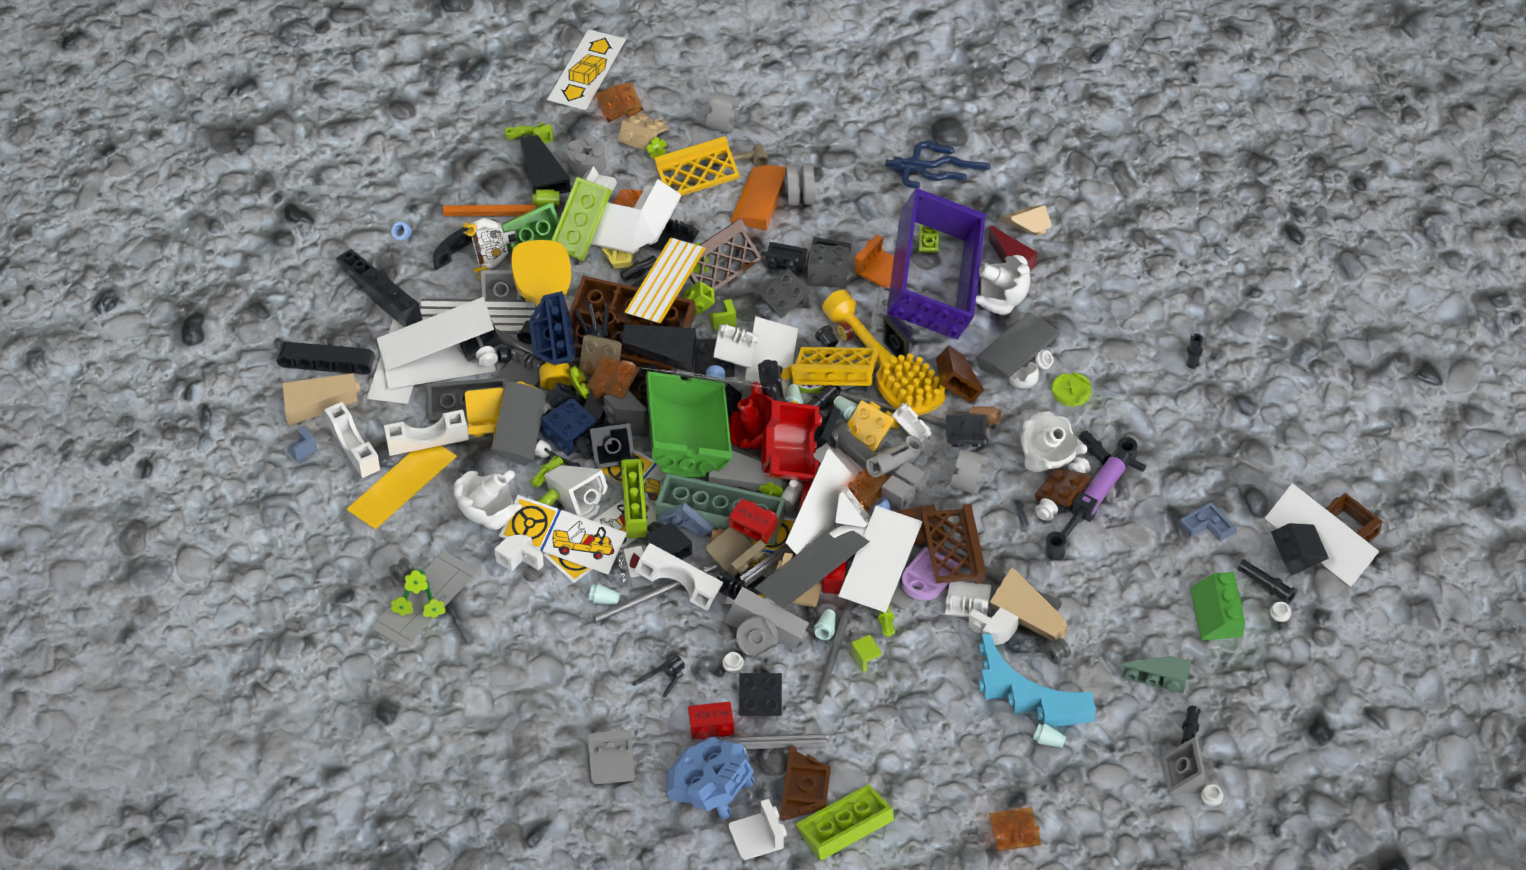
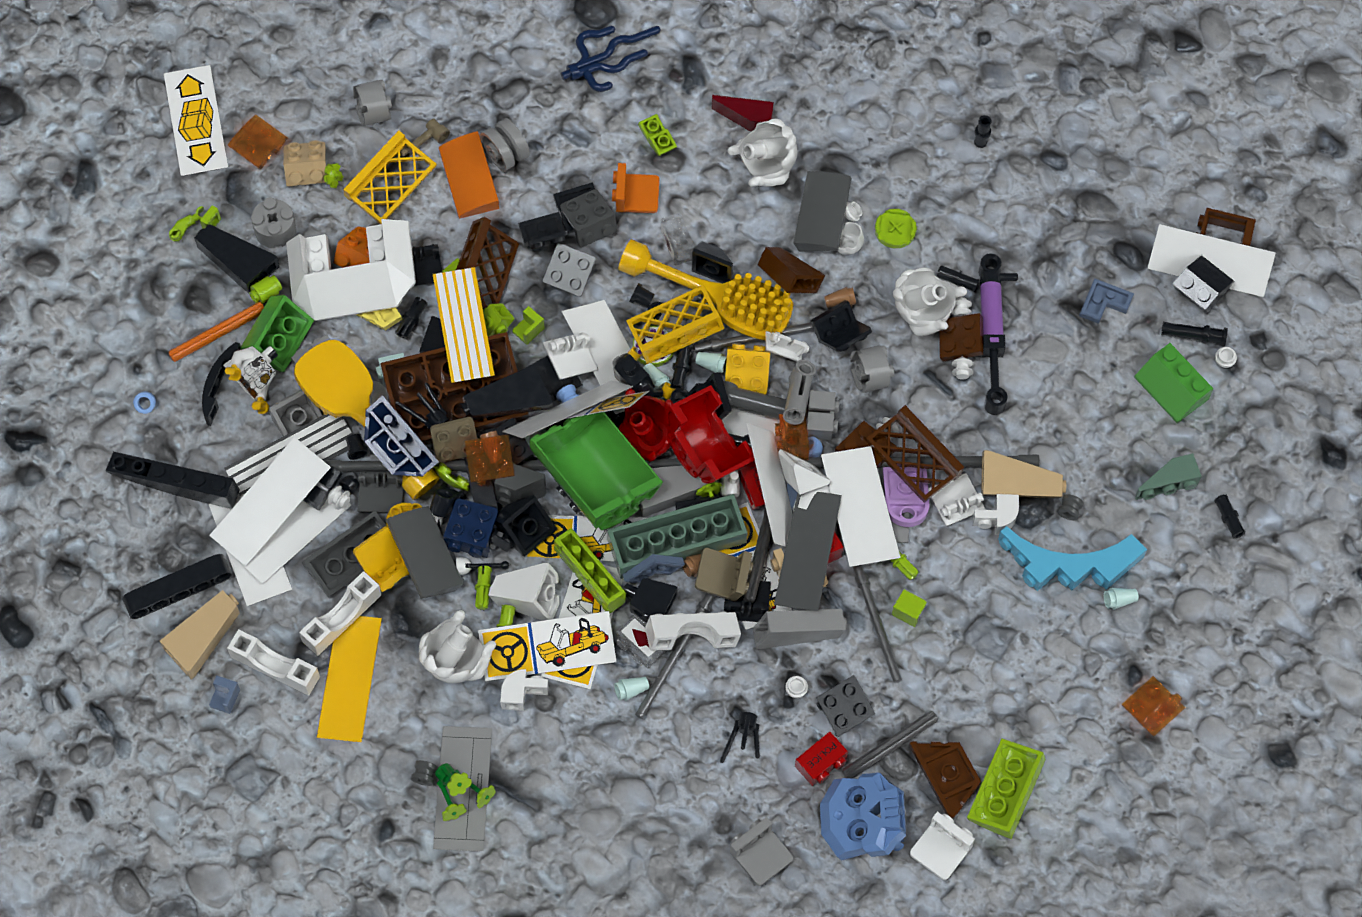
camera: 35 degrees left, 15 degrees up
lime tile [551,177,612,261] -> none
red brick [729,499,778,544] -> none
light grey tile [736,615,778,658] -> none
light aqua cone [814,609,836,640] -> none
tile [836,321,853,342] -> none
dark purple door [886,188,986,340] -> none
tan slope [998,205,1052,235] -> none
light grey slope [1162,737,1205,795] -> none
white plate [1201,785,1223,806] -> none

